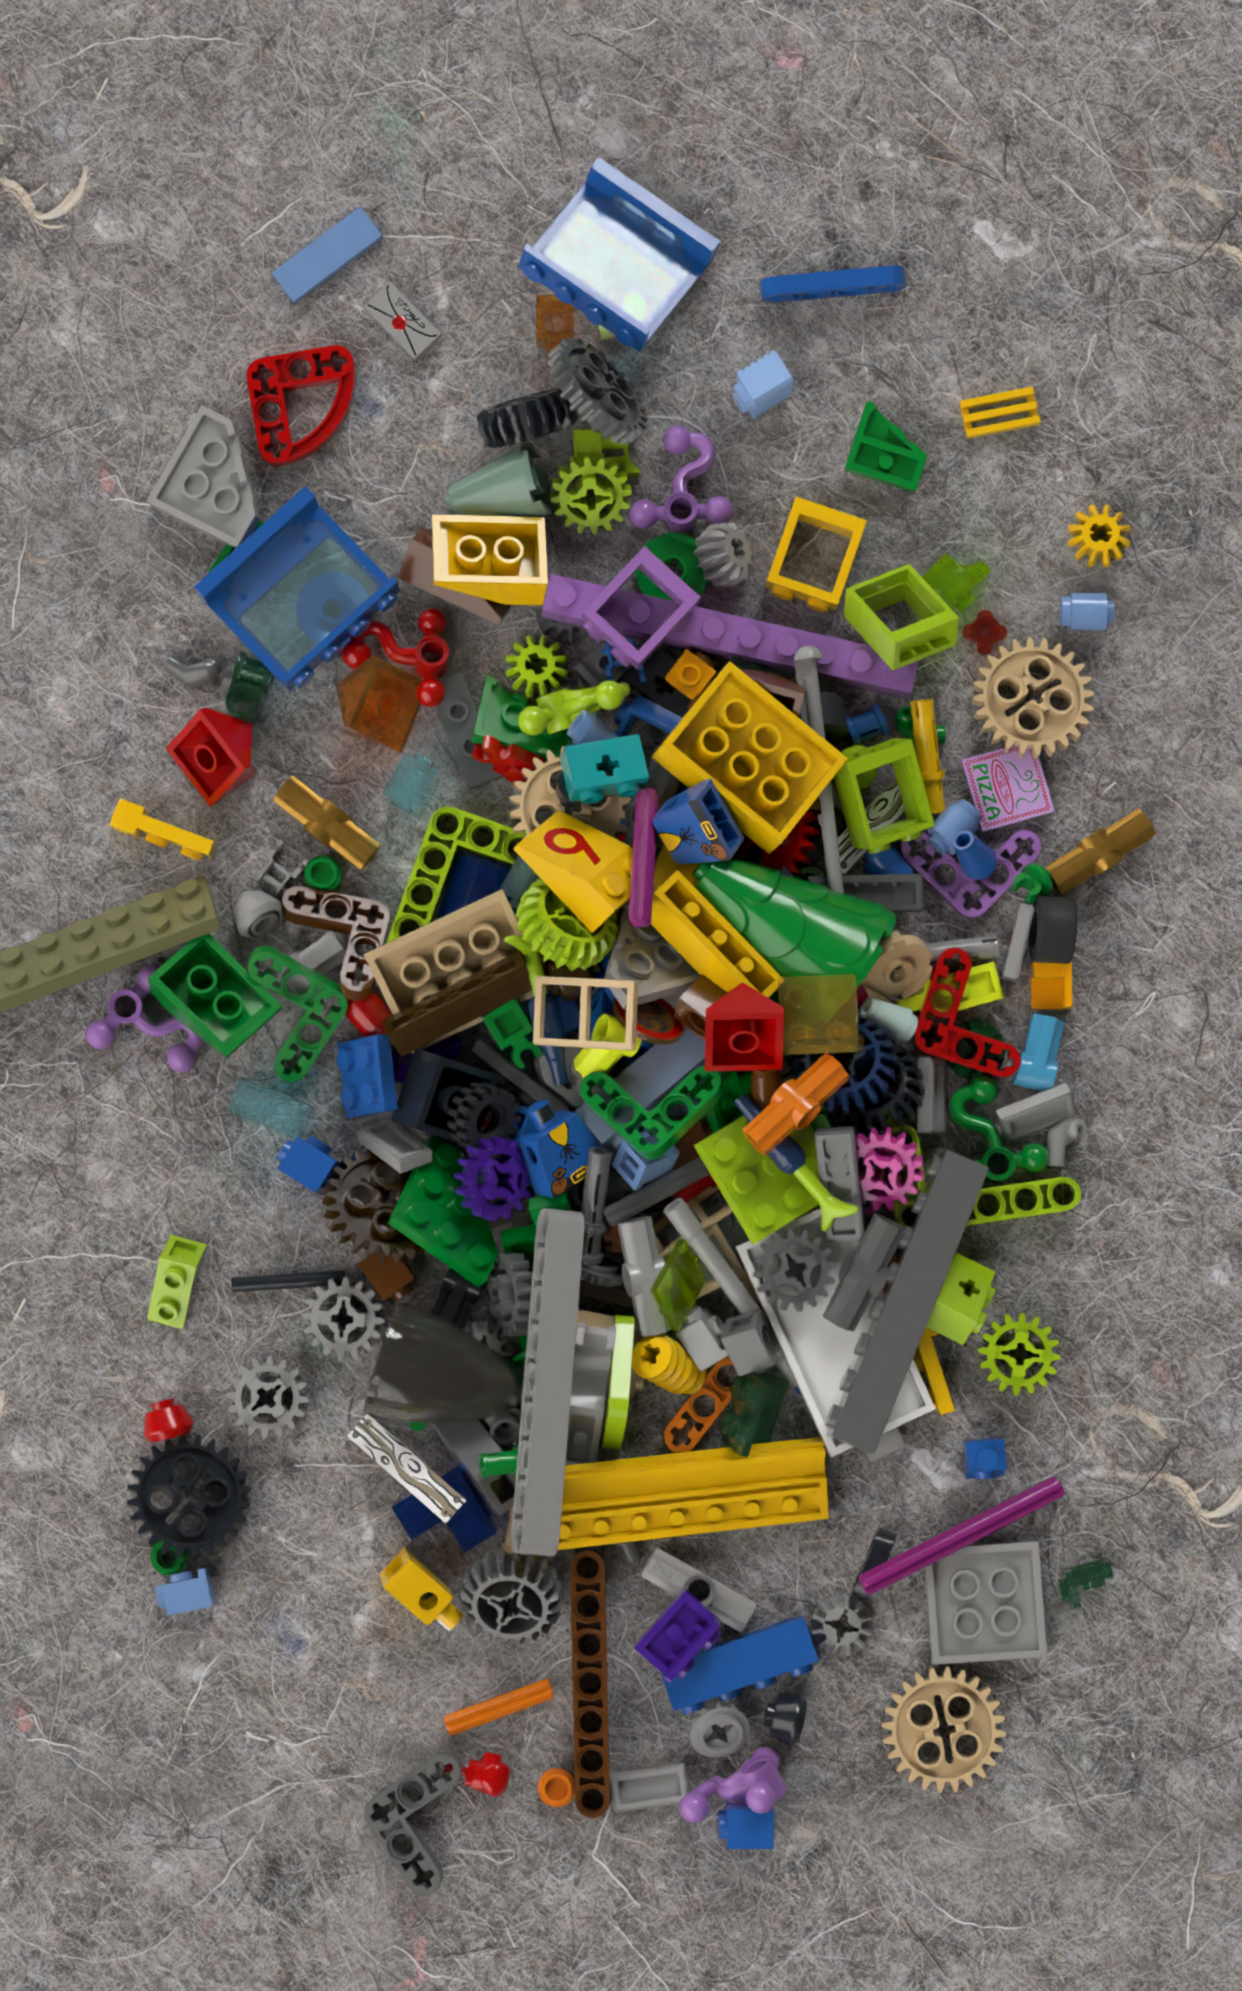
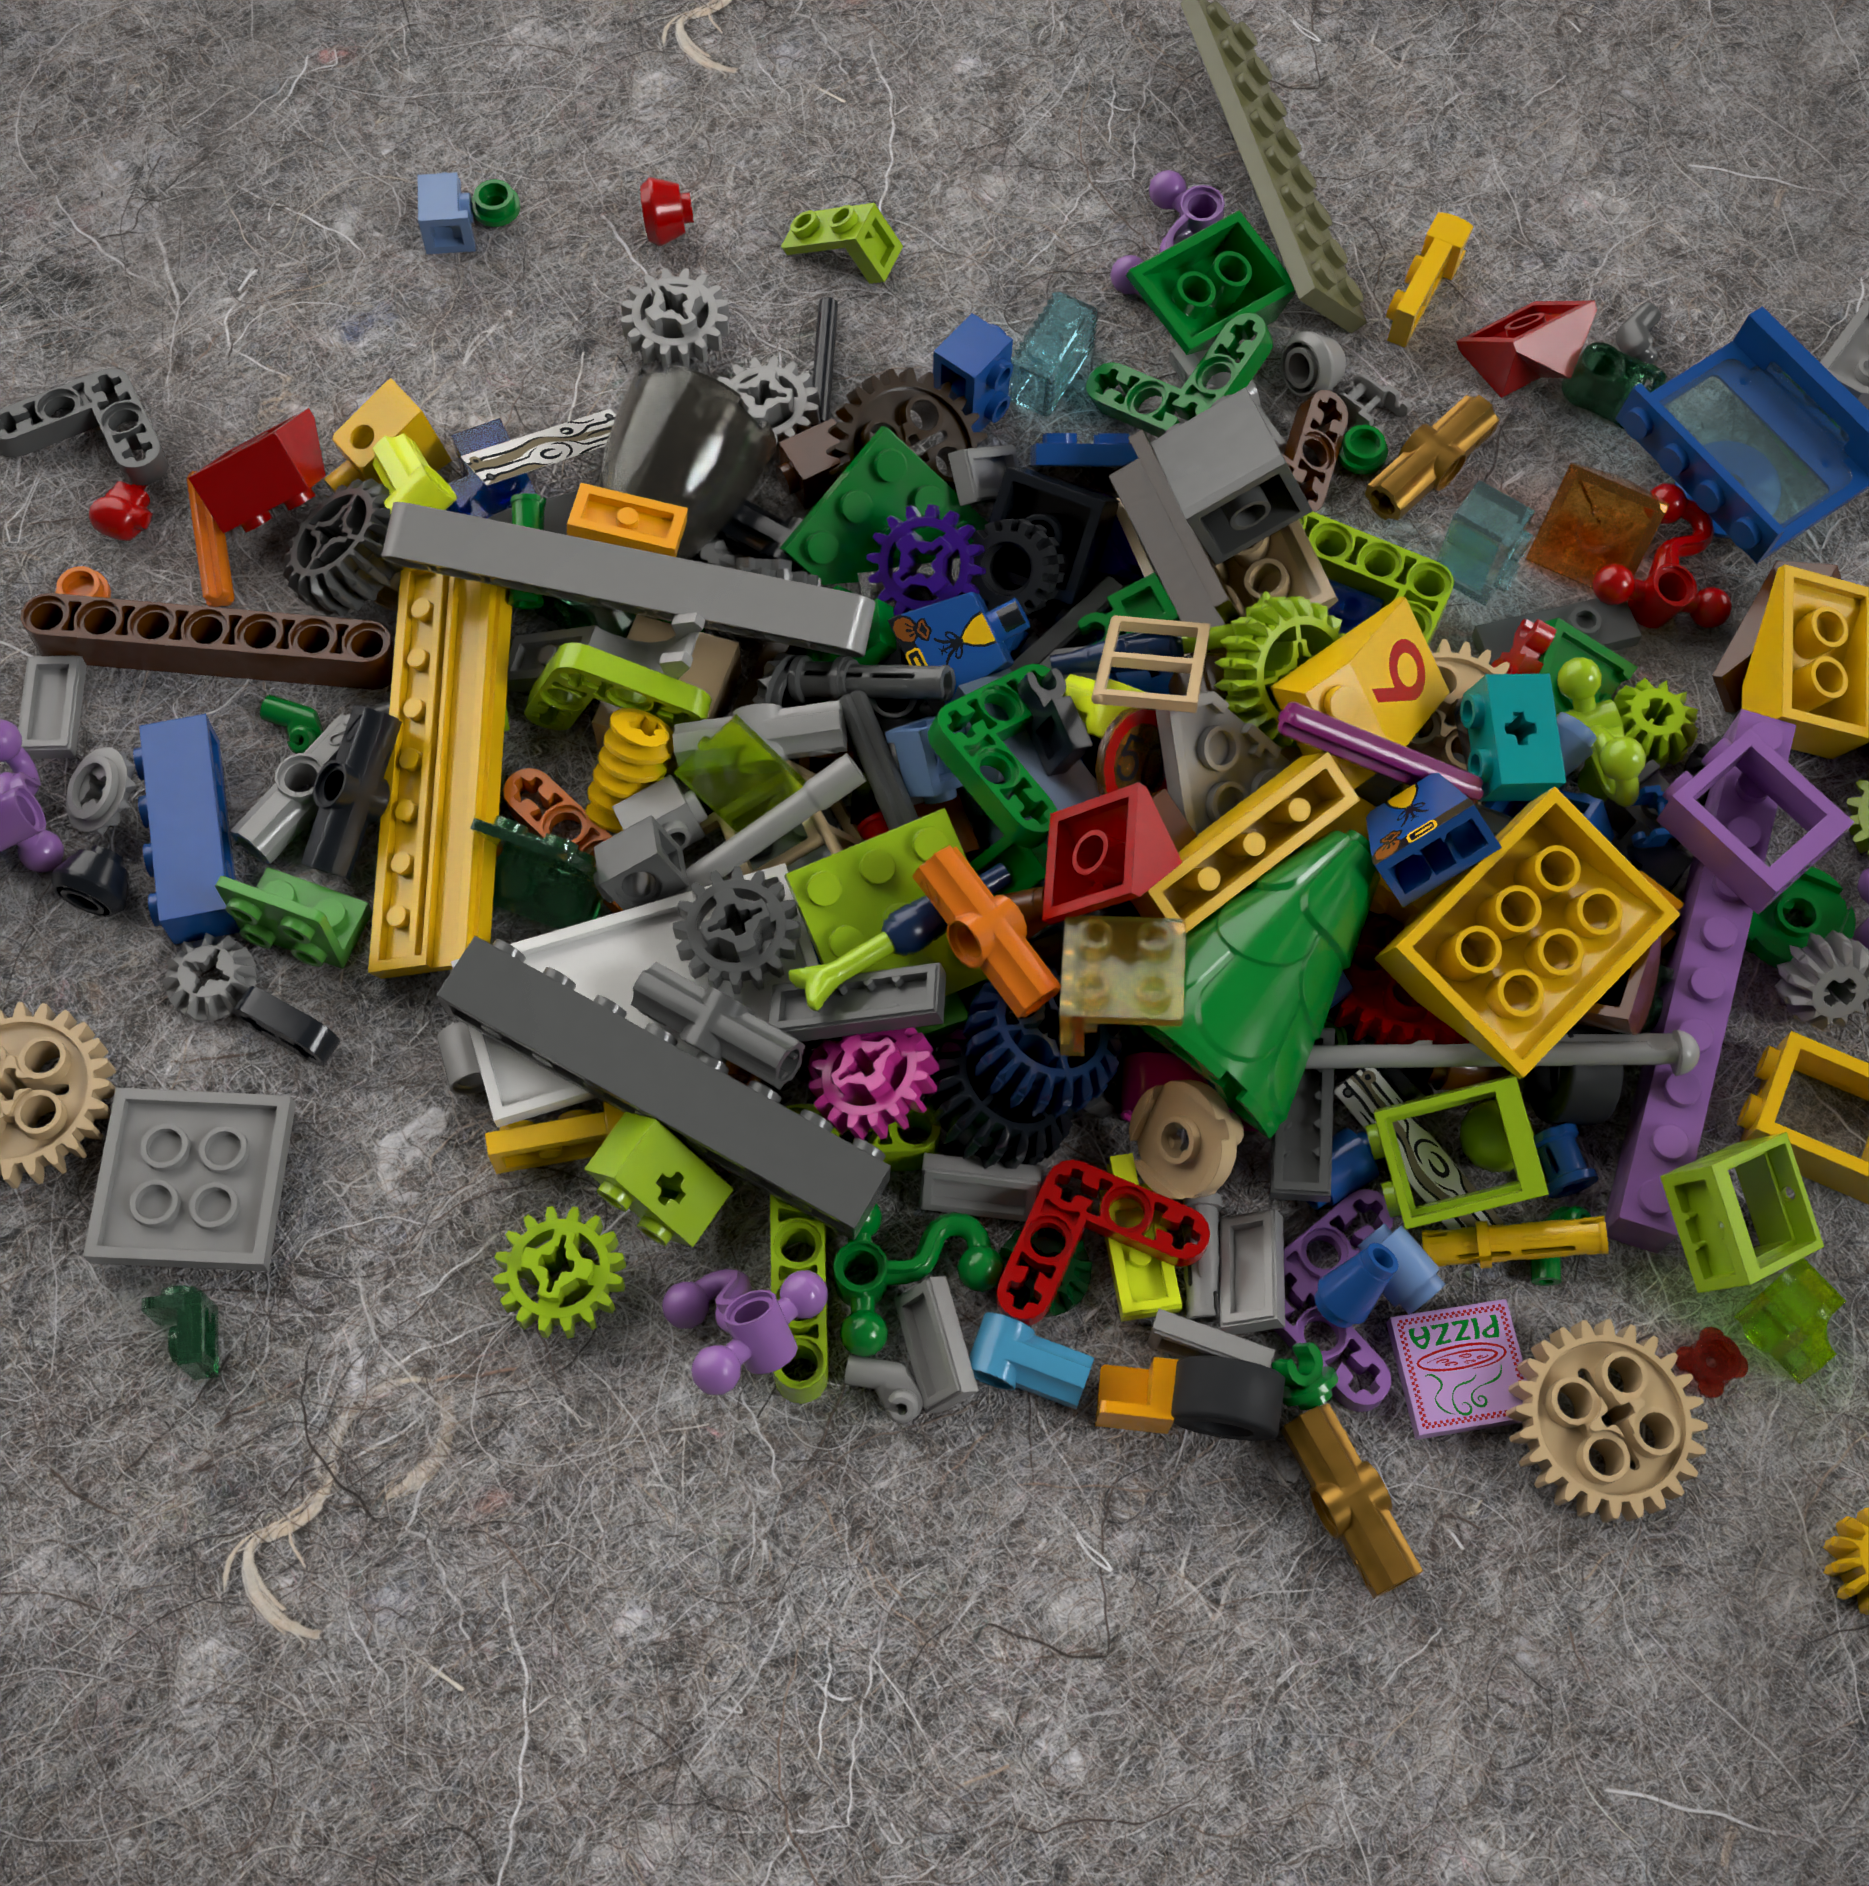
camera: 90 degrees right, 20 degrees down
black gear [127,1435,251,1560] -> none
dark purple bracket [634,1588,721,1683] -> none
light aqua cone [859,997,918,1043] -> none
magenta axle [859,1477,1065,1595] -> none
blue brick [962,1437,1007,1479] -> none
medium blue brick [1059,593,1114,631] -> none
none -> red slope [188,408,326,534]
none -> bright green bracket [215,867,373,969]
none -> green arm [260,694,324,754]
none -> black piece [301,704,402,880]
none -> neon yellow piece [372,433,457,514]
none -> light orange panel [567,483,688,557]
none -> medium lavender piece [662,1269,828,1395]
none -> black plate [1017,668,1093,776]
none -> slope [1150,387,1313,566]
none -> light grey tile [1220,1209,1285,1335]

